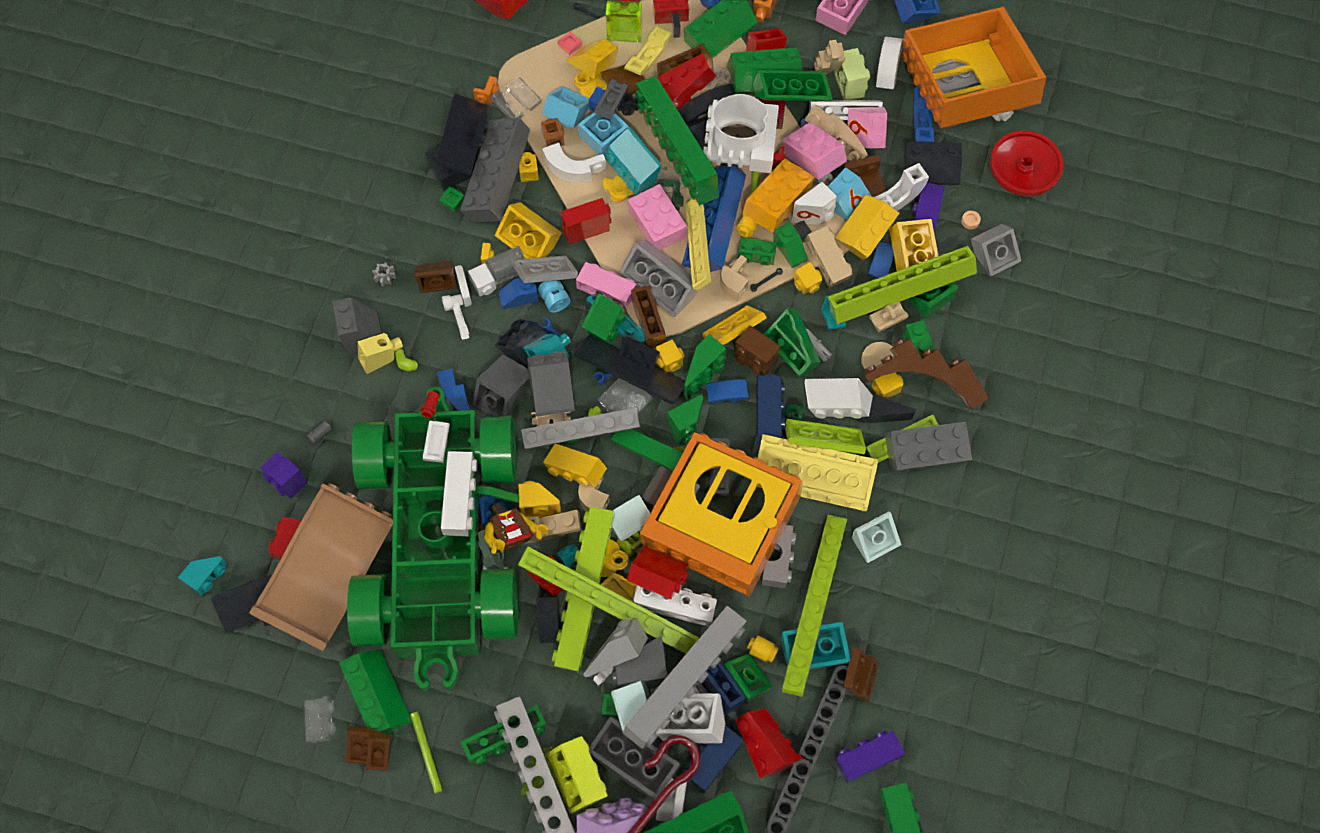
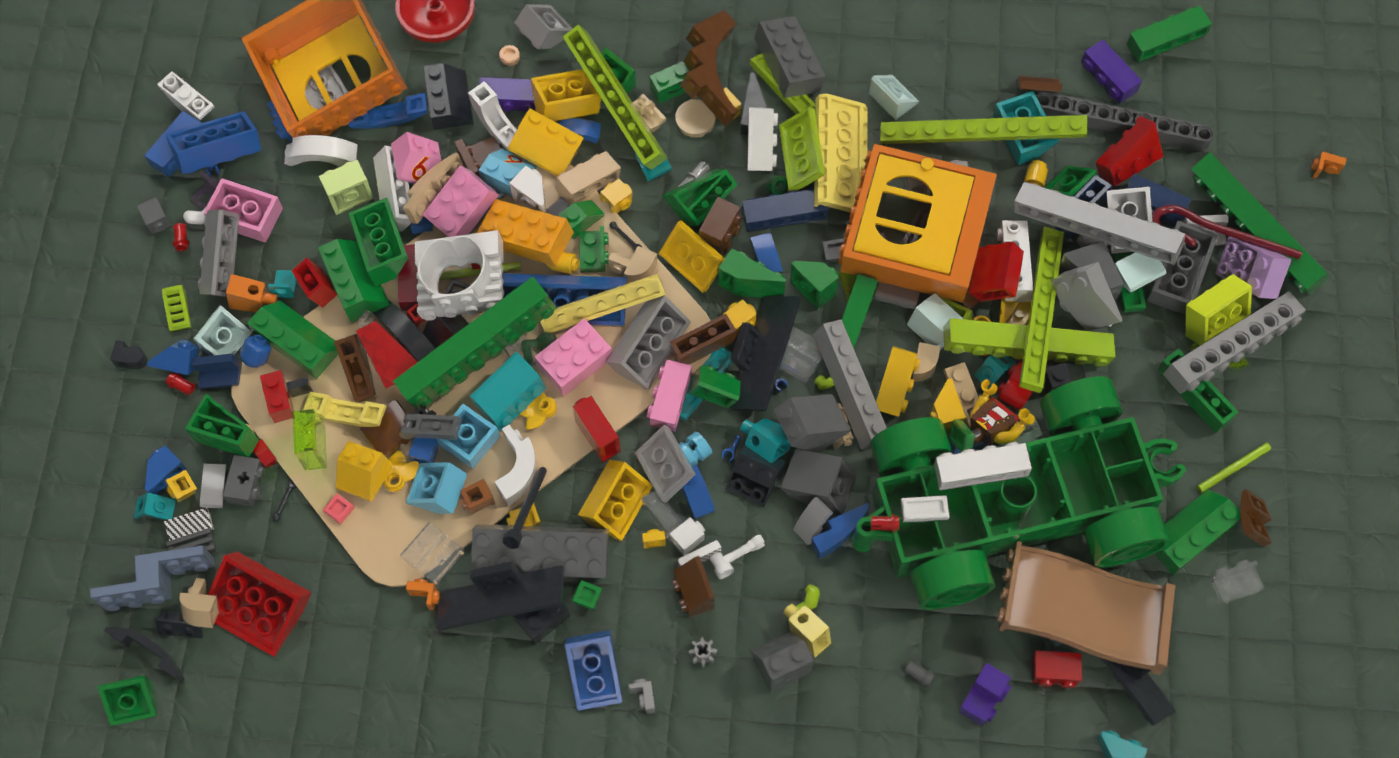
camera: 100 degrees left, 0 degrees up
tan slope [814,40,845,75] -> none
none -> teal bracket [268,270,297,298]
none -> black piece [502,467,547,549]
none -> blue slope [565,630,623,711]
none -> light grey bracket [628,679,655,714]
none -> light grey slope [793,497,833,545]

